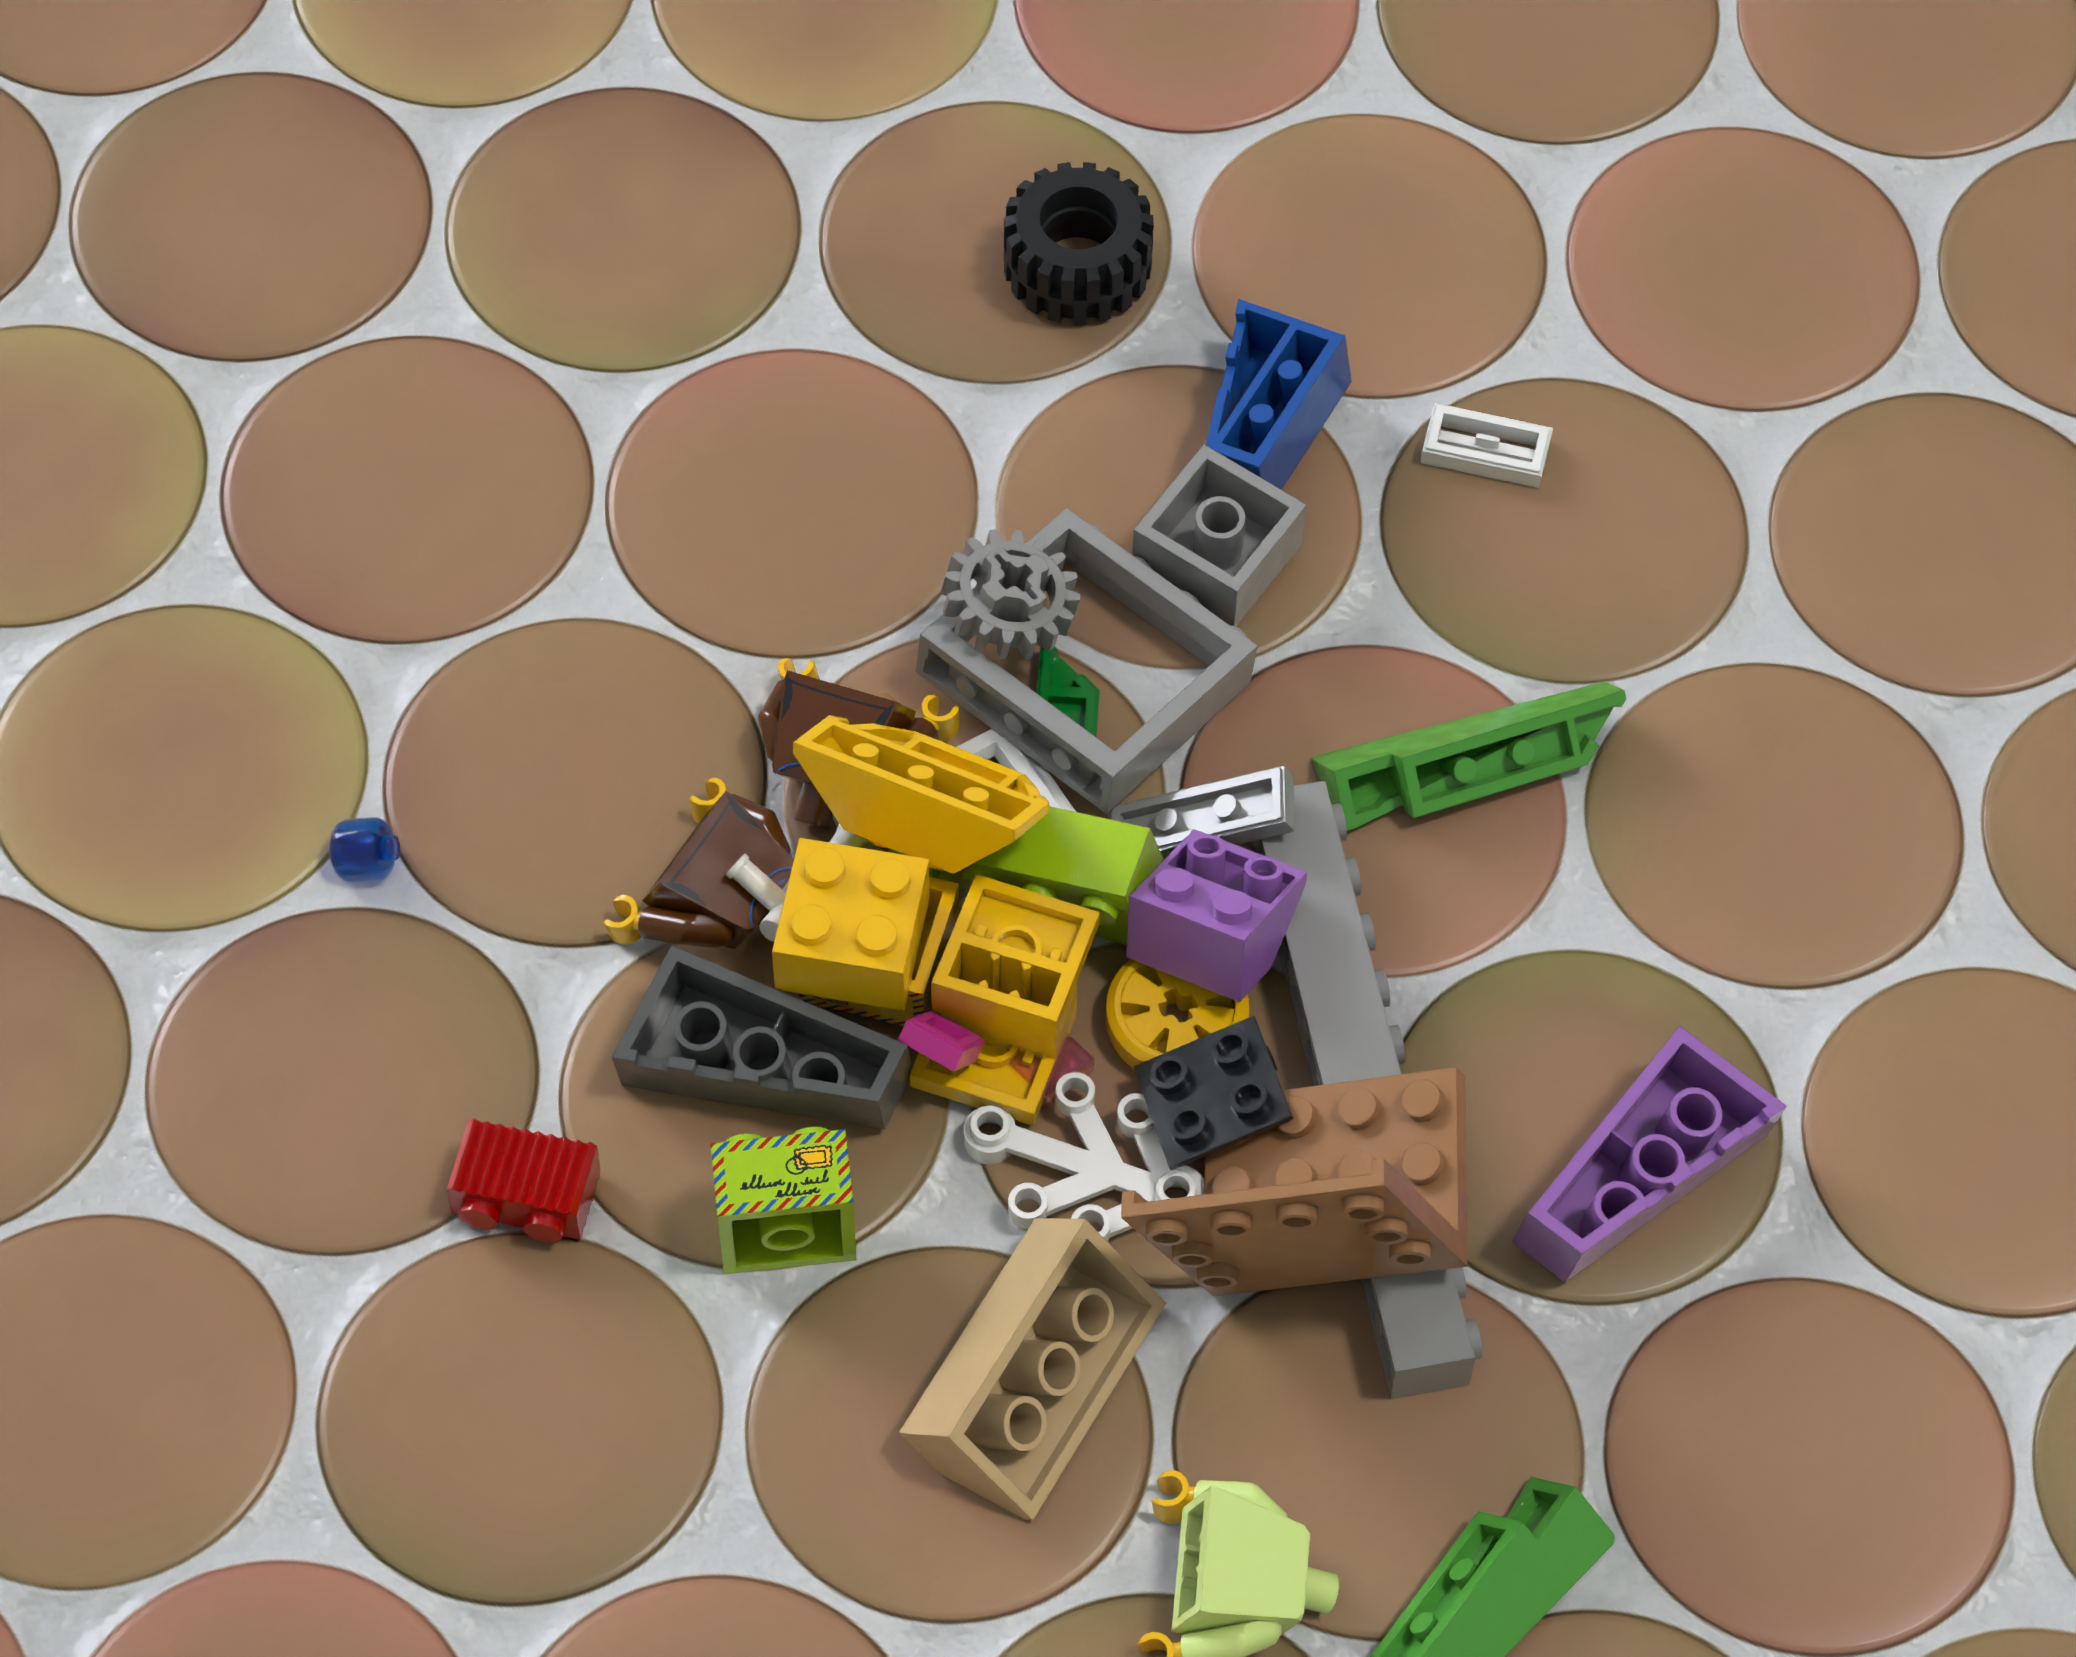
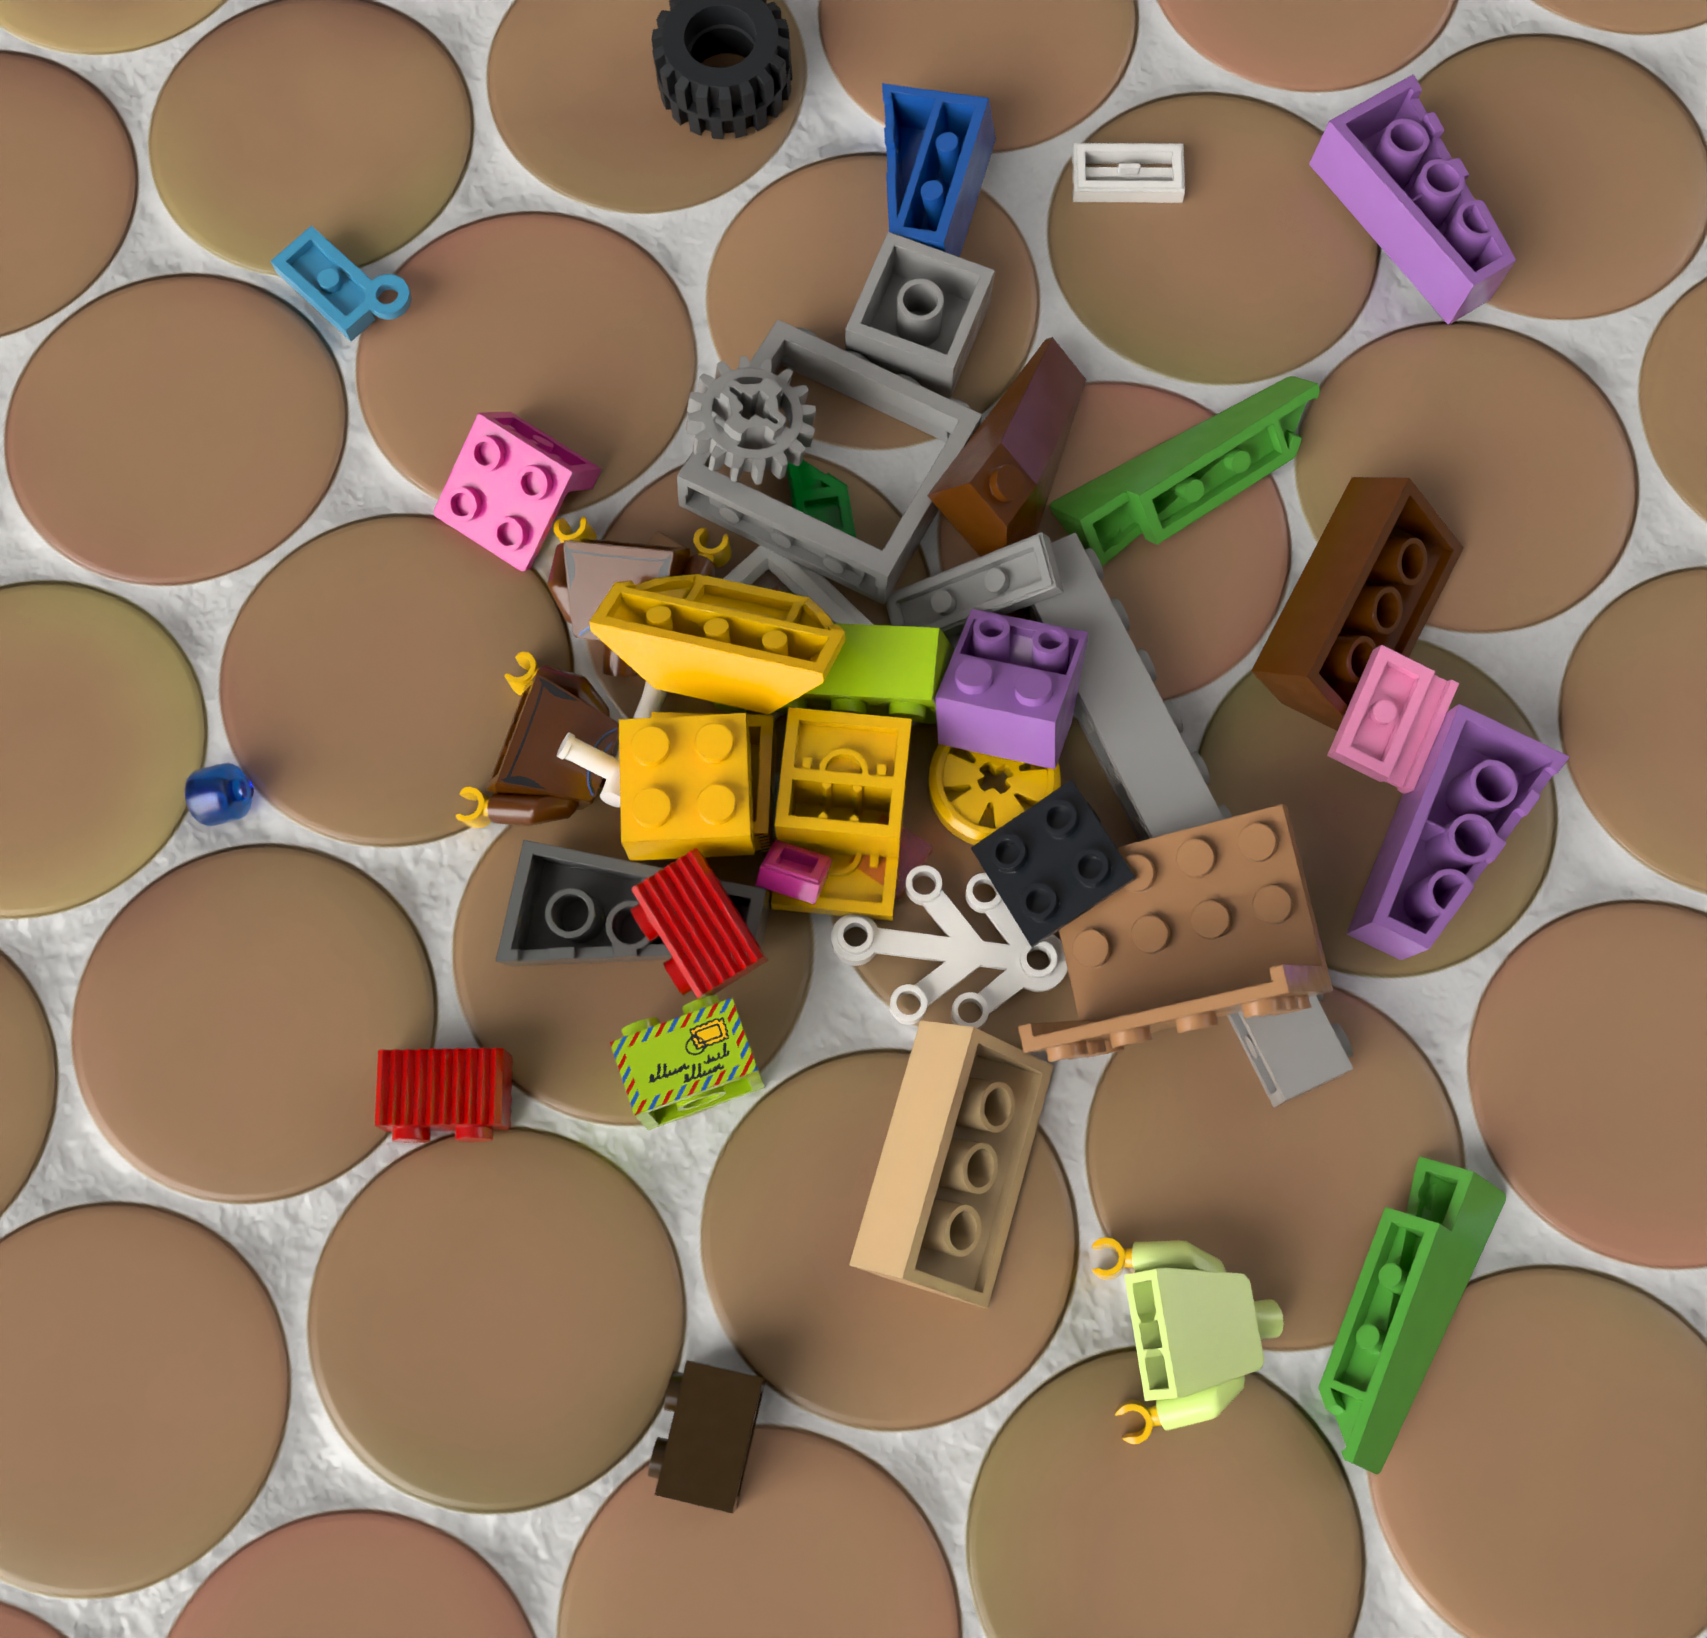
camera: 10 degrees left, 15 degrees up
none -> dark azure hinge [270,225,412,341]
none -> bracket [434,412,602,571]
none -> red brick [630,848,768,999]
none -> dark brown piece [648,1360,766,1513]
none -> reddish brown wedge [927,337,1086,557]
none -> reddish brown slope [1251,477,1463,731]
none -> medium lavender wedge [1309,74,1516,325]
none -> bright pink plate [1327,645,1459,794]

